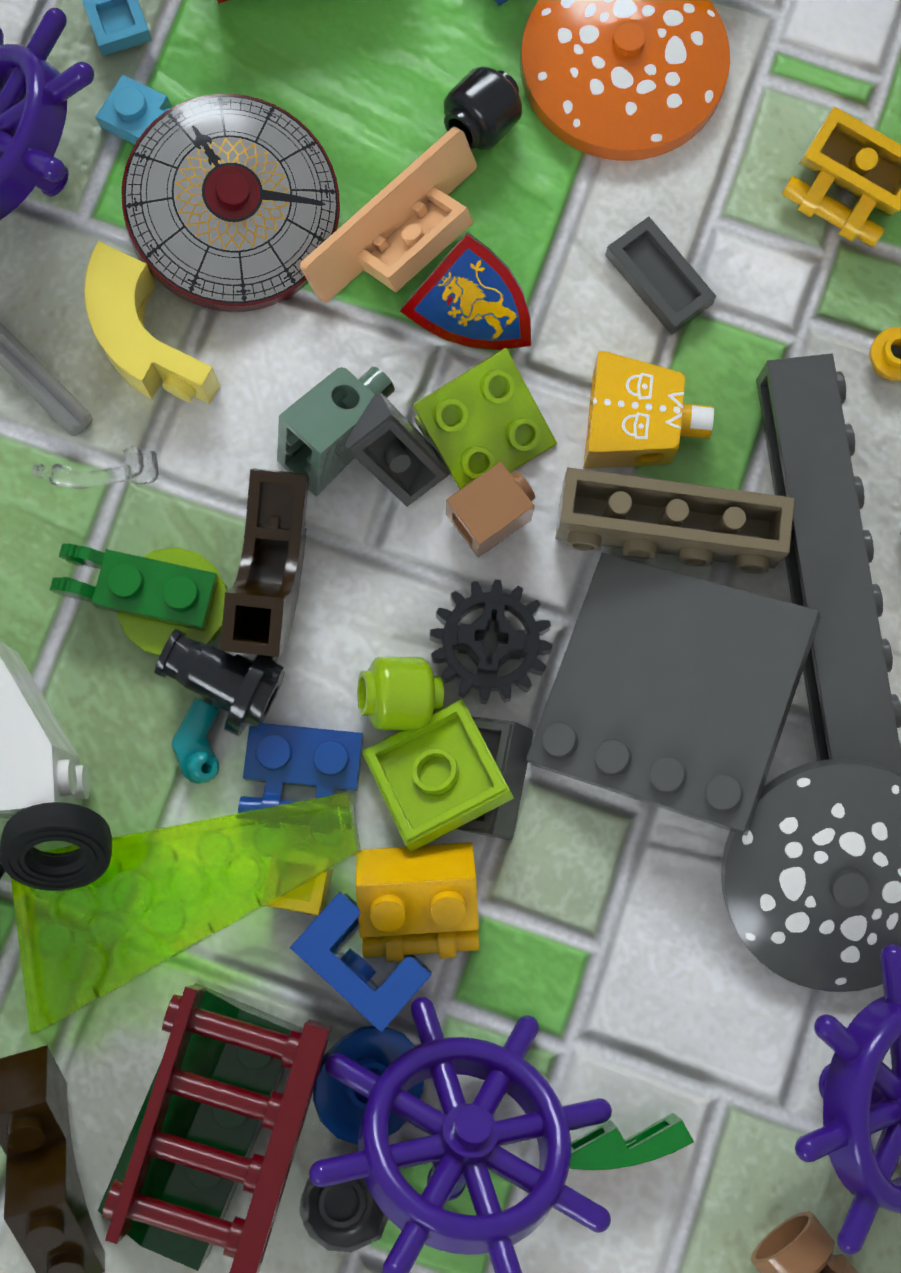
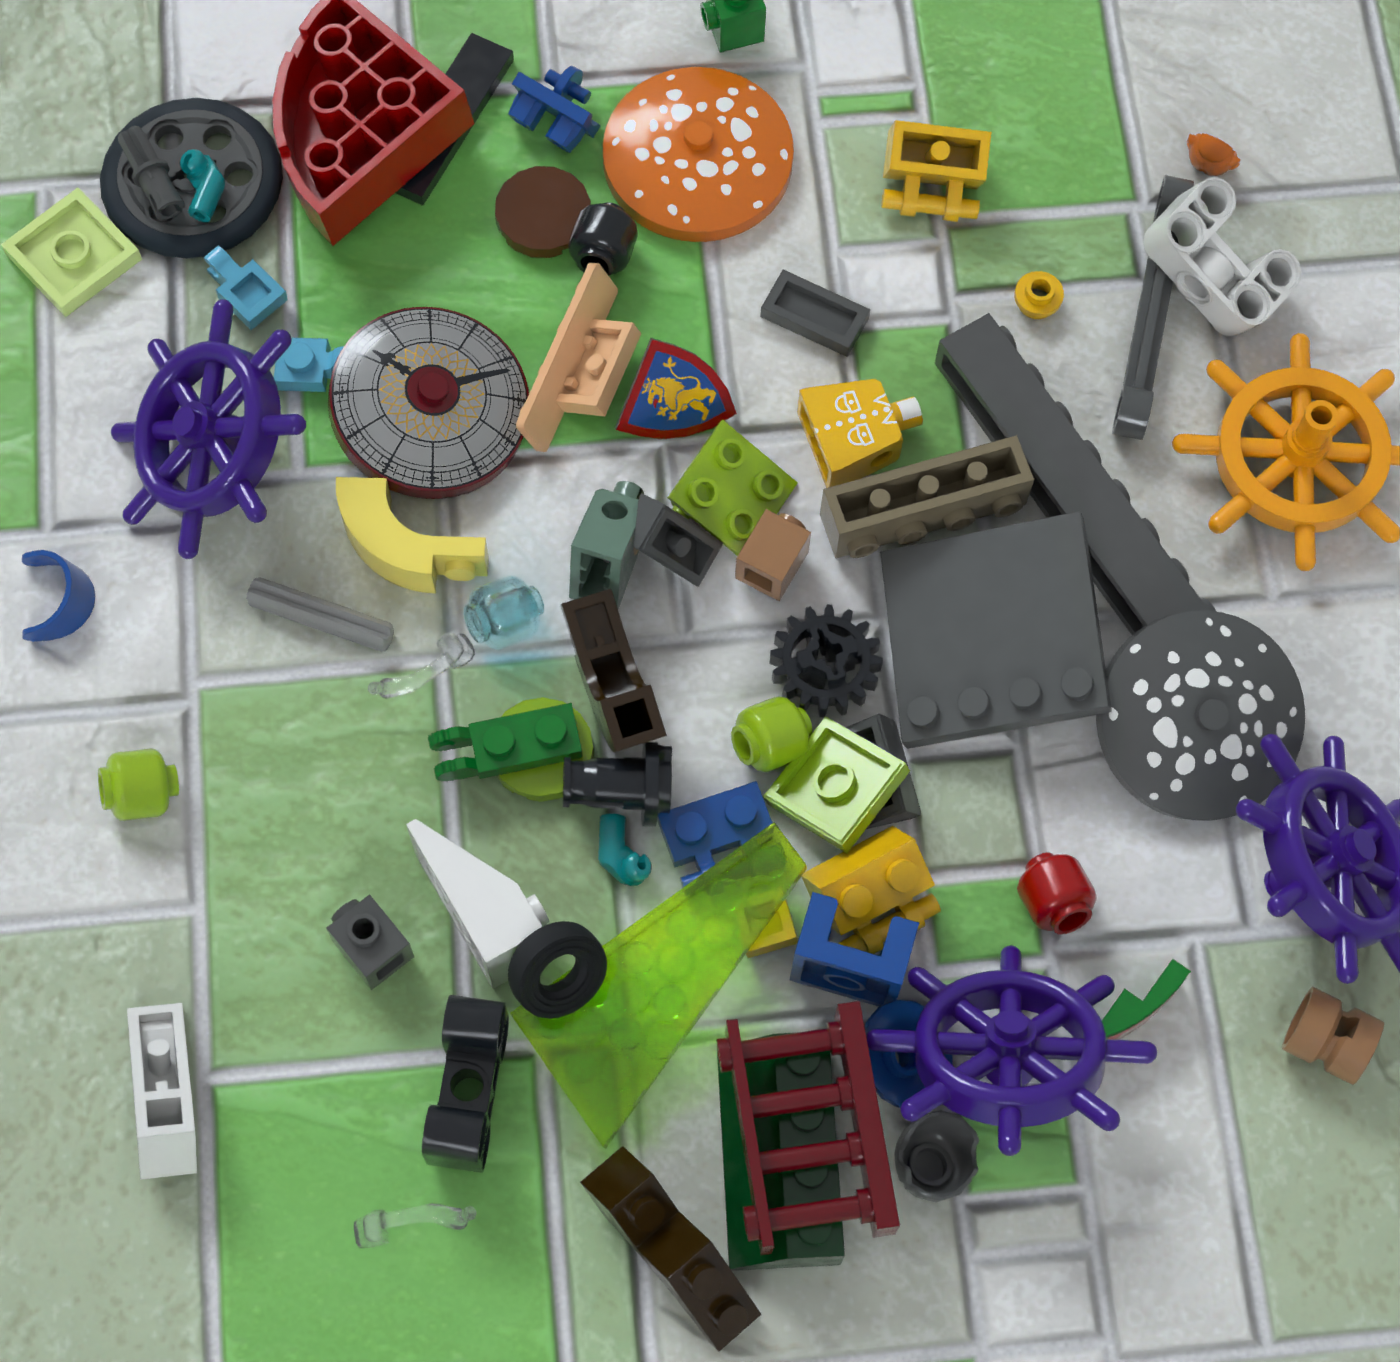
camera: 25 degrees left, 10 degrees down
none -> clear light blue head [464,575,544,650]
none -> reddish brown tile [495,166,591,258]
none -> red head [1017,852,1097,934]

